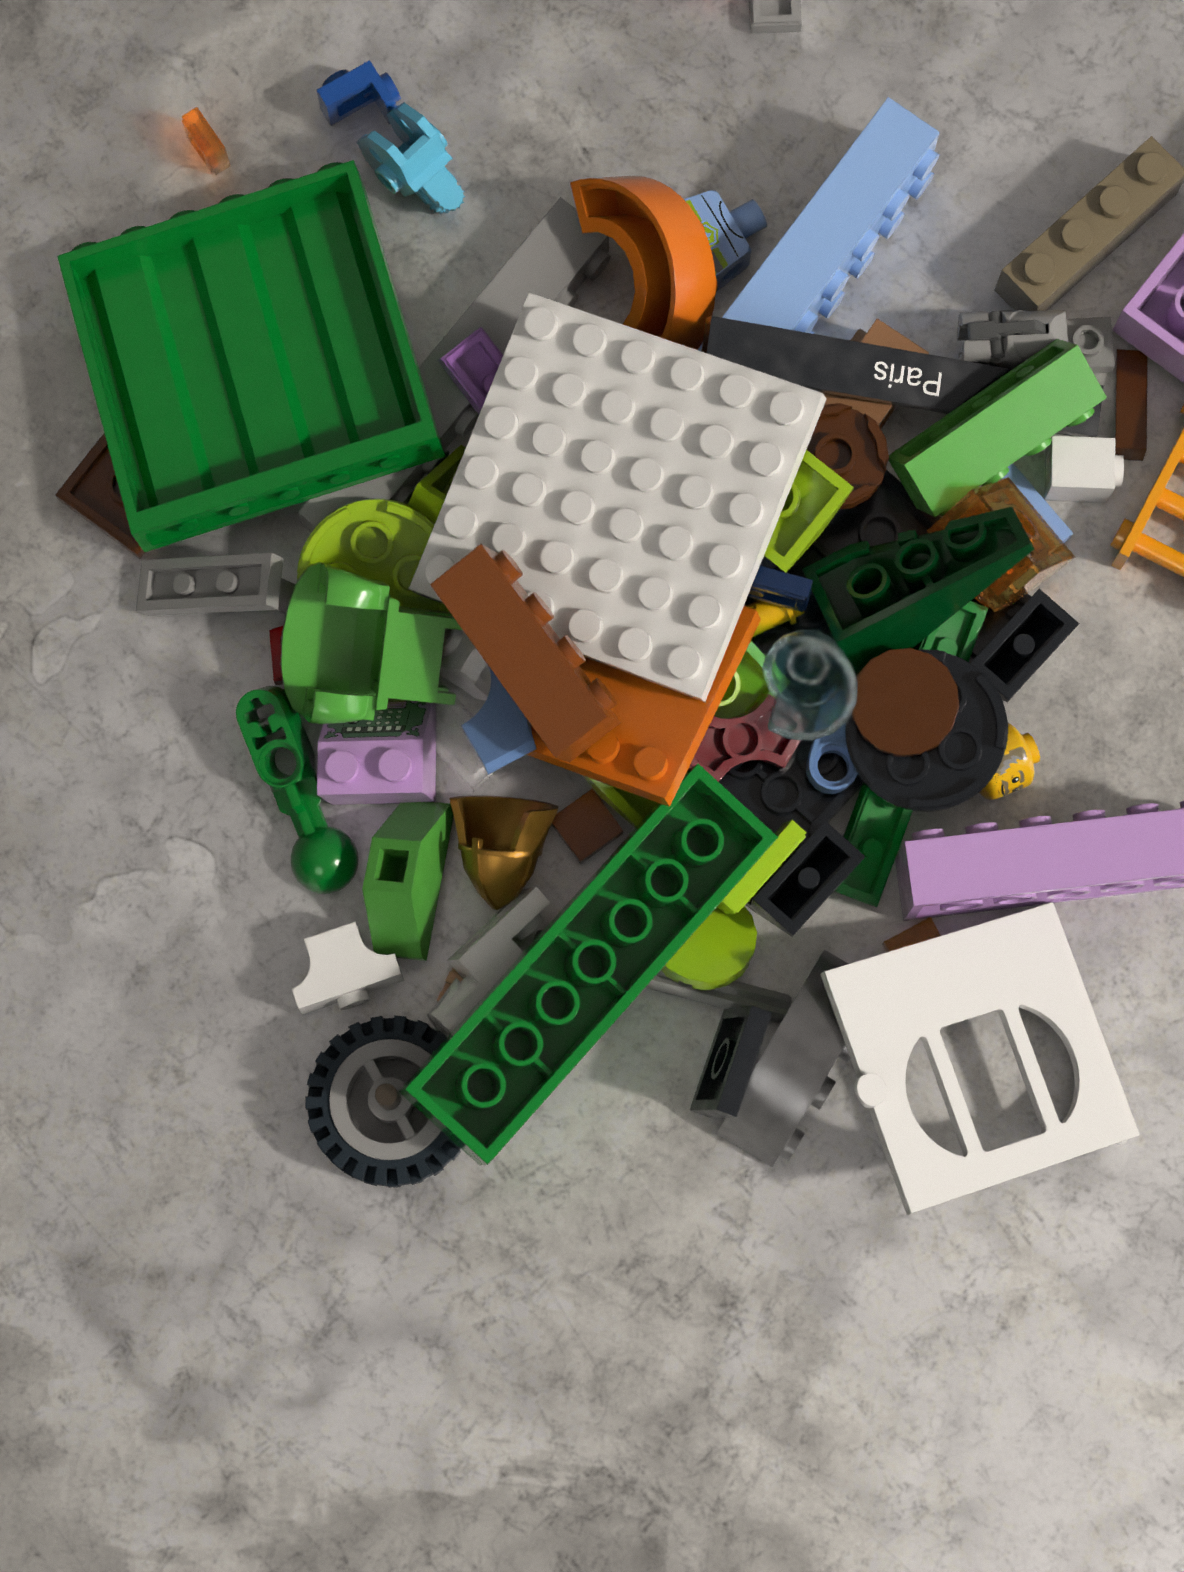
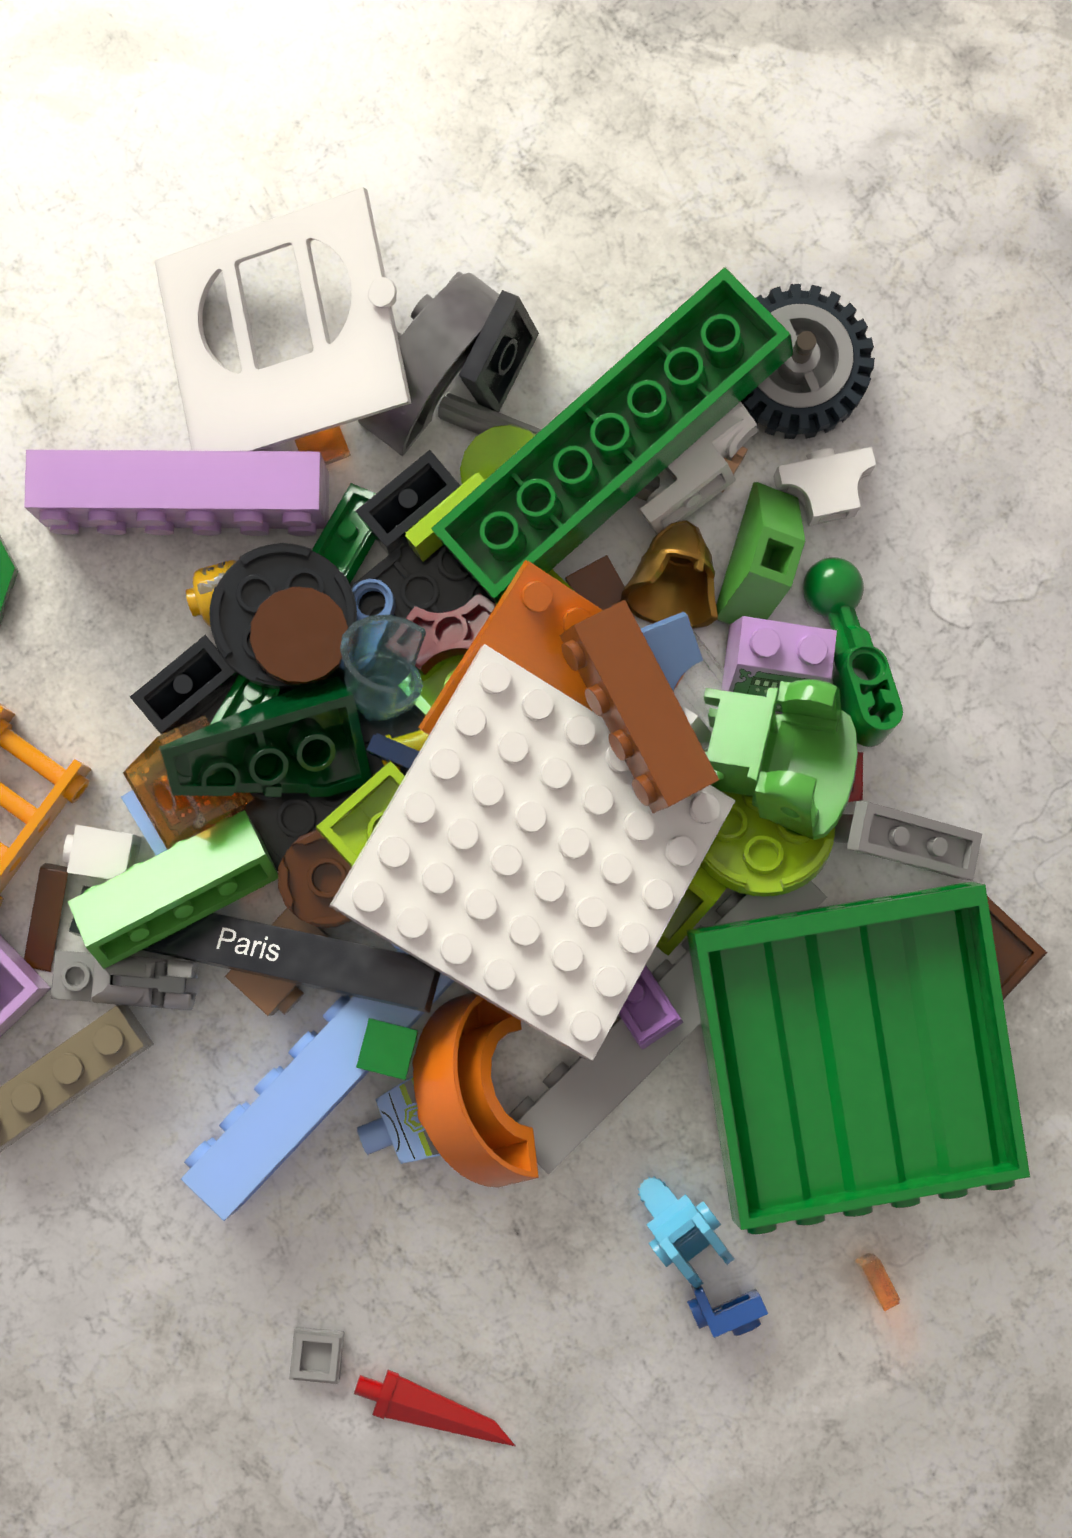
camera: 170 degrees left, 5 degrees up
none -> green tile [356,1018,419,1080]

